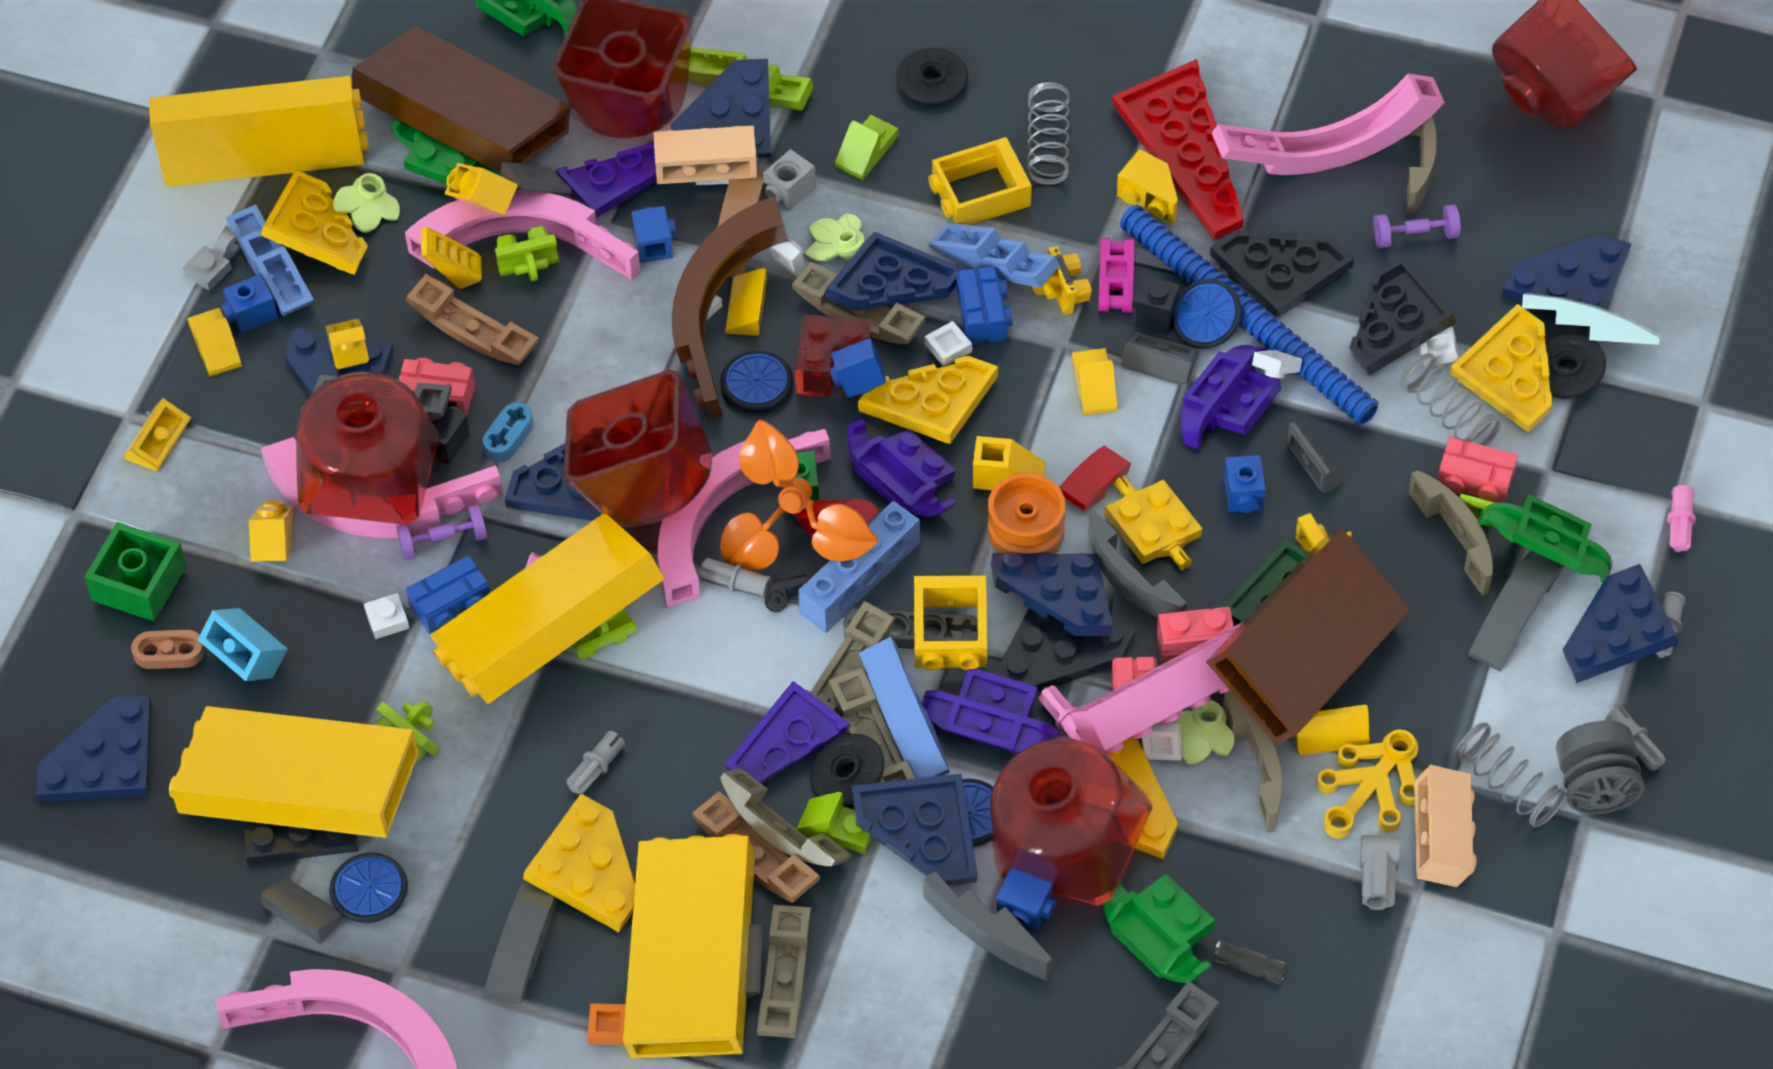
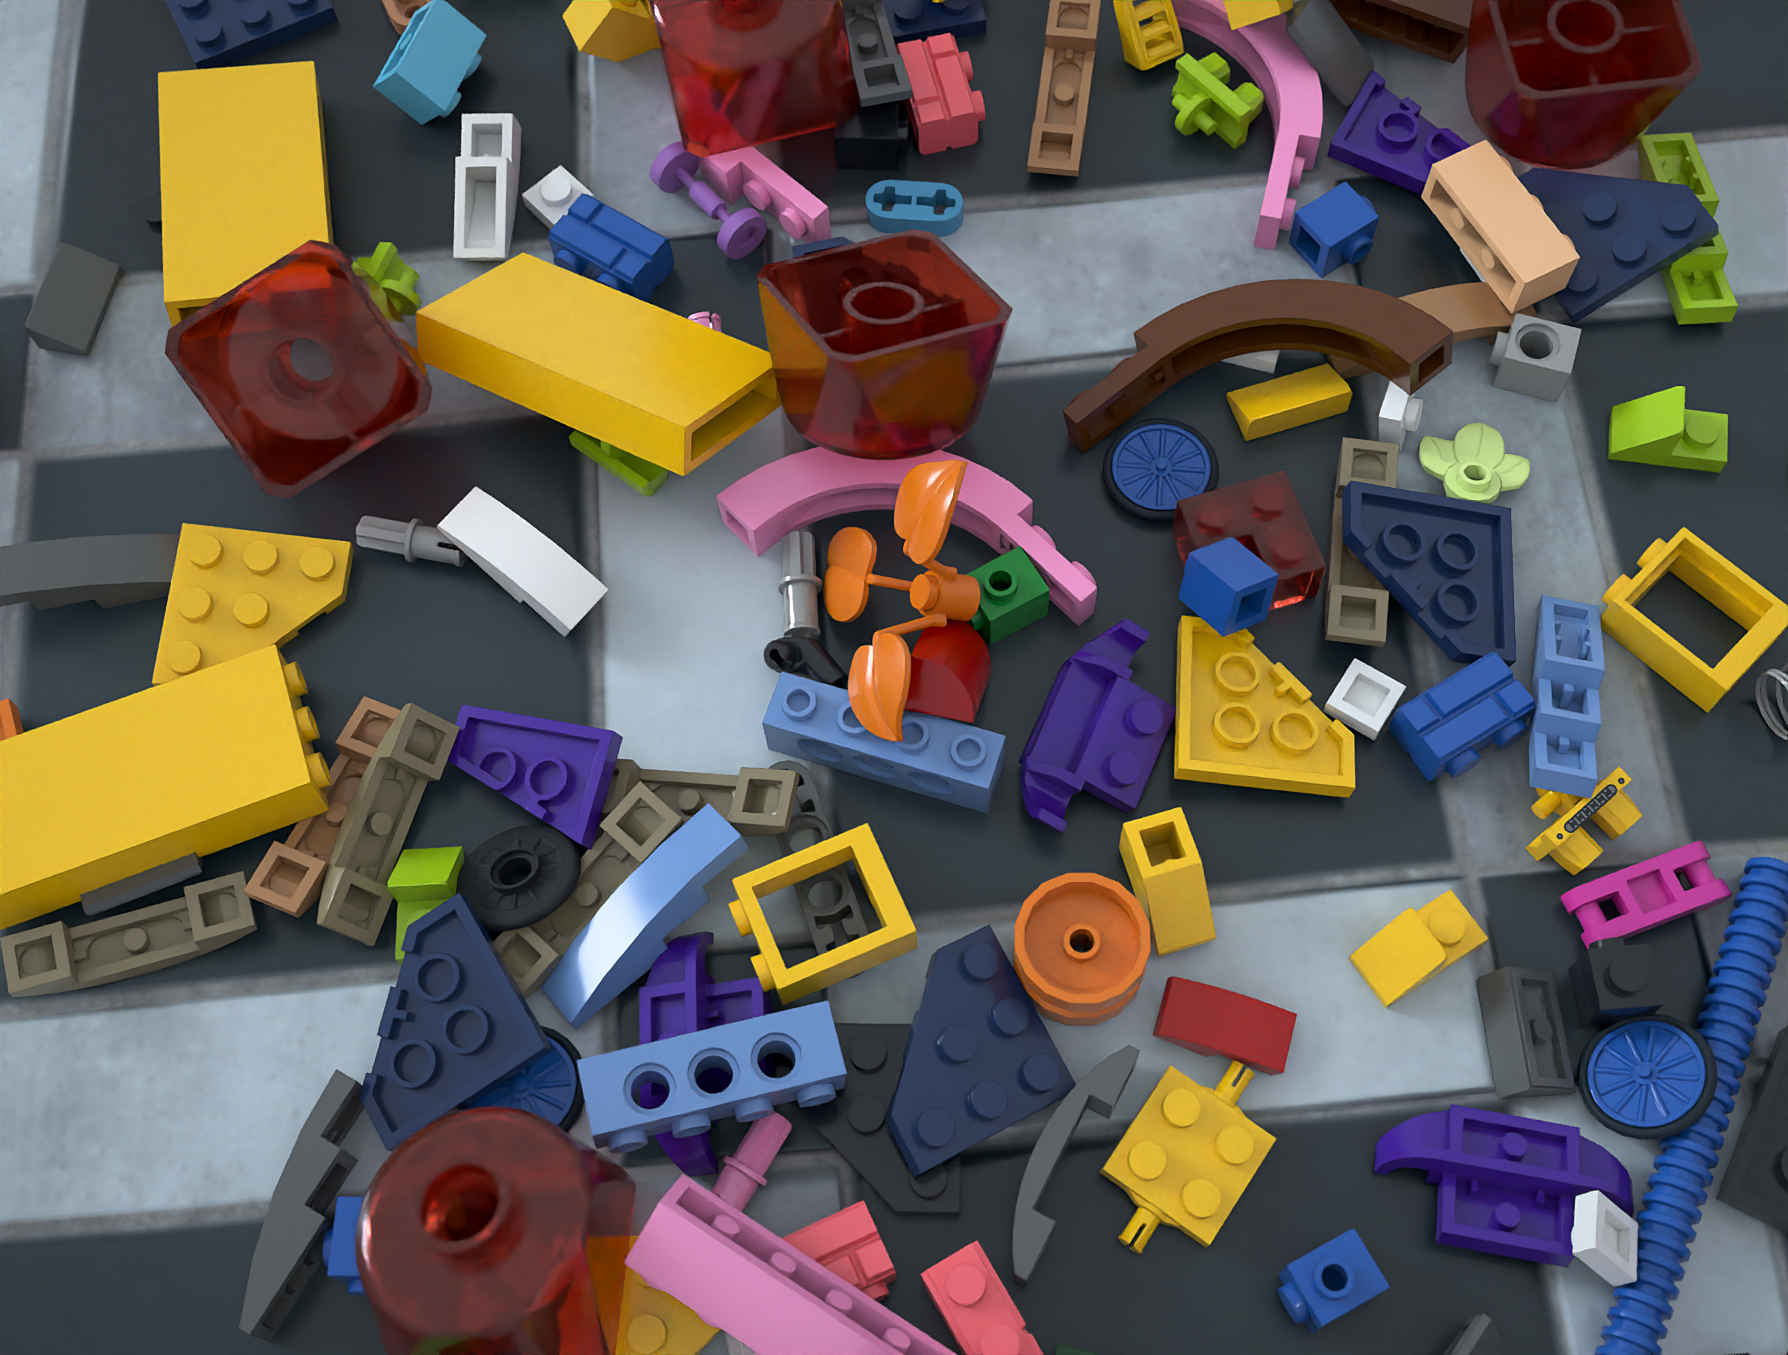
camera: 70 degrees right, 10 degrees up
blue wheel [329,853,408,923] -> none
none -> clear red piece [165,239,432,498]
none -> white slope [437,486,609,637]
none -> white slope [453,113,521,261]
none -> medium blue brick [577,1000,847,1154]

